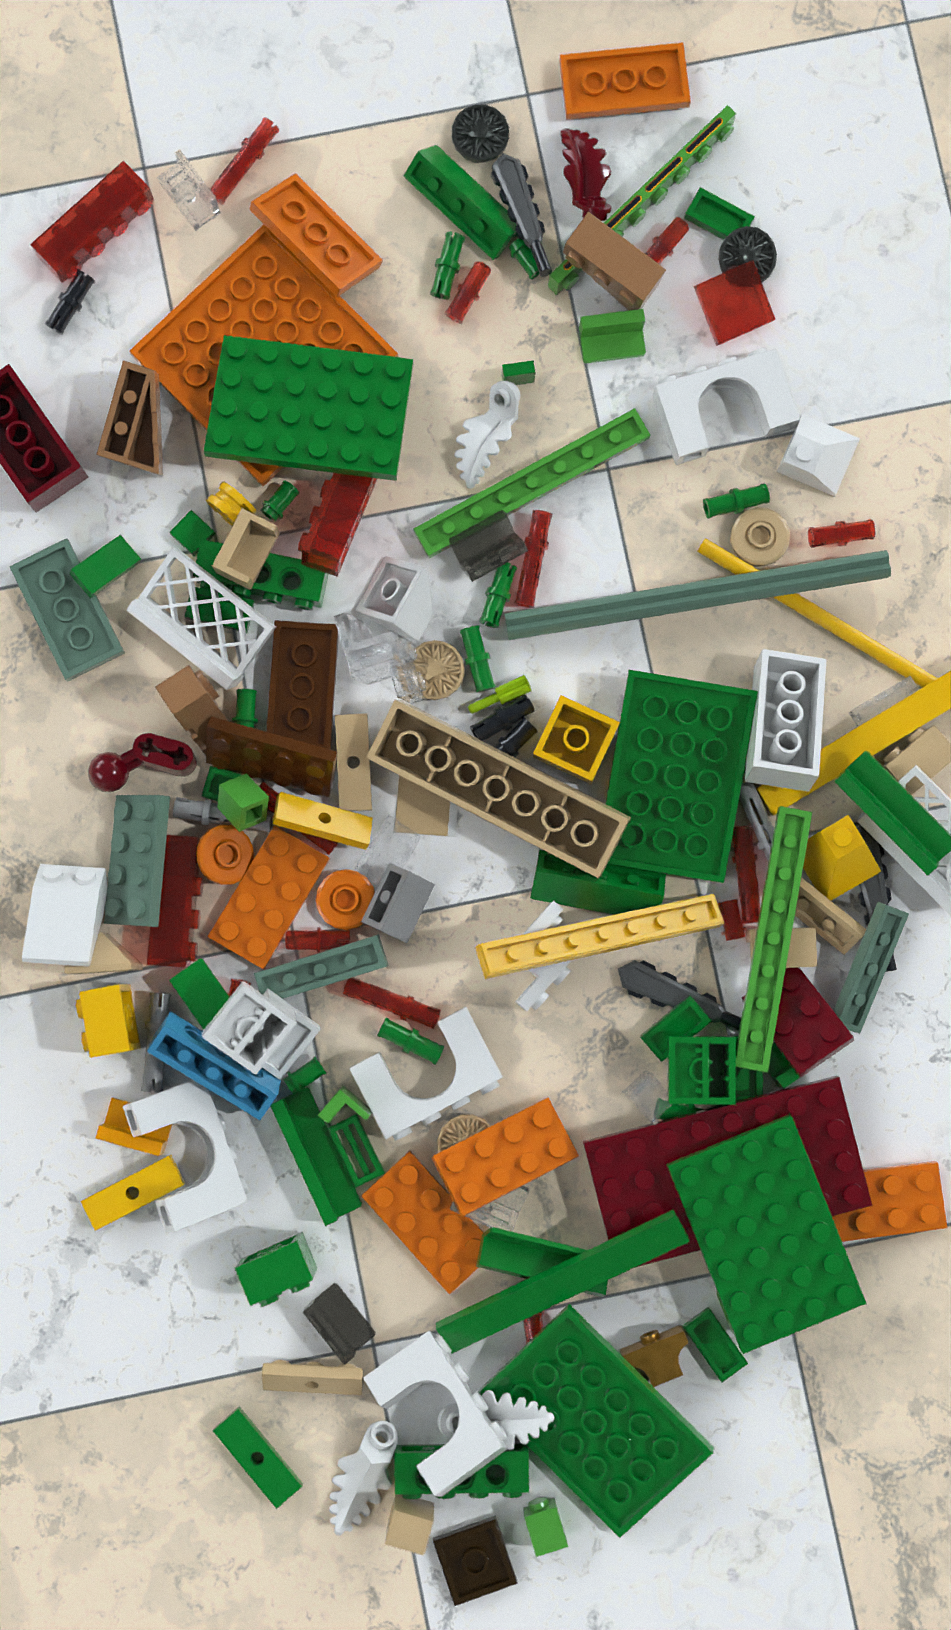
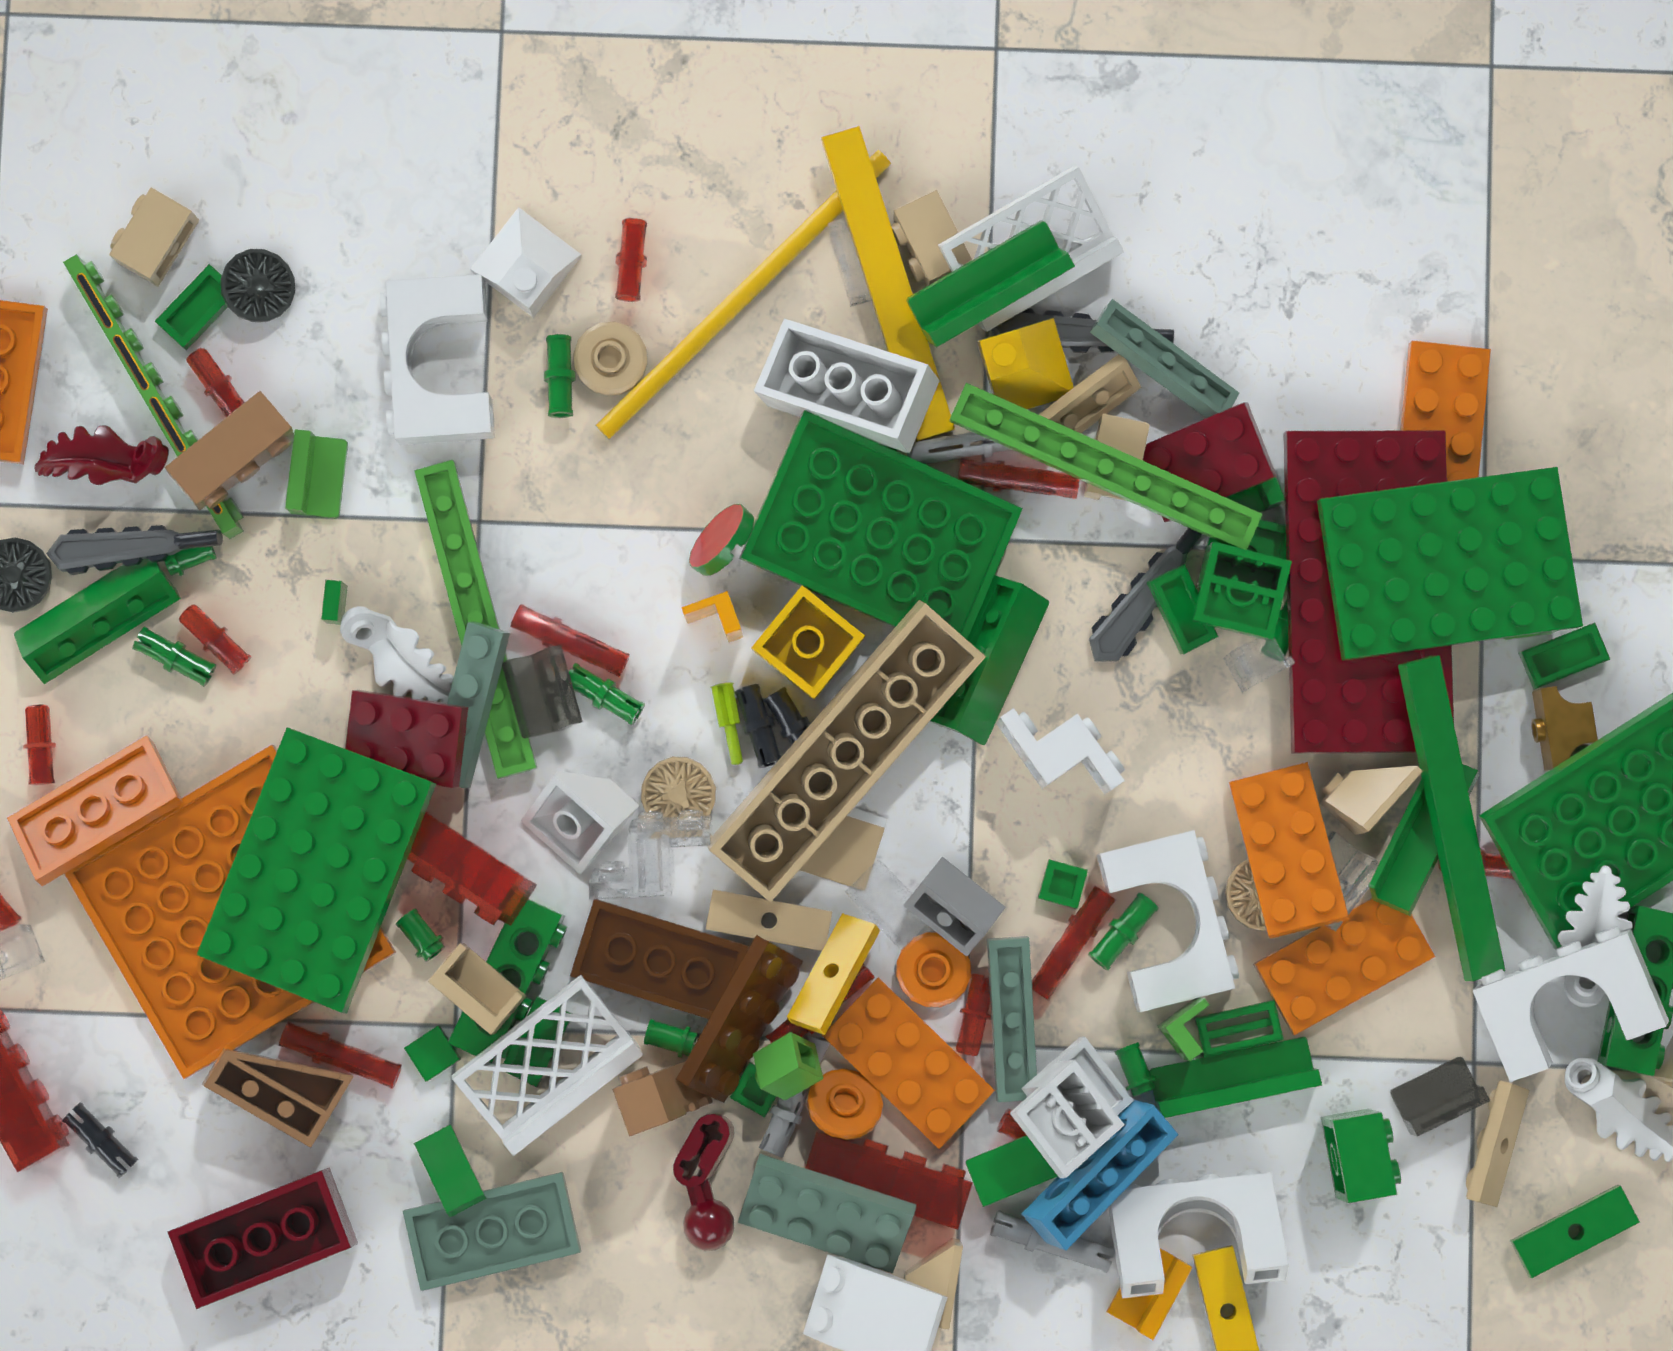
camera: 70 degrees left, 0 degrees up
yellow brick [76,984,141,1058] -> none
yellow wheel [206,481,257,526] -> none
green pin [460,625,496,693] -> none
yellow tile [475,894,724,979] -> none
sand green axle [504,550,891,640] -> none
clear red tile [693,260,776,346] -> none
clear red pin [718,899,747,941] -> none
none -> clear red axle [23,704,56,785]
none -> tan brick [109,187,199,287]
none -> clear red pin [279,1021,402,1089]
none -> dark red plate [345,690,469,788]
none -> sand green plate [447,622,510,788]
none -> light orange panel [681,591,743,643]
none -> tile [689,504,754,576]
none -> green tile [1038,859,1088,909]
none -> tan slope [1320,766,1423,835]

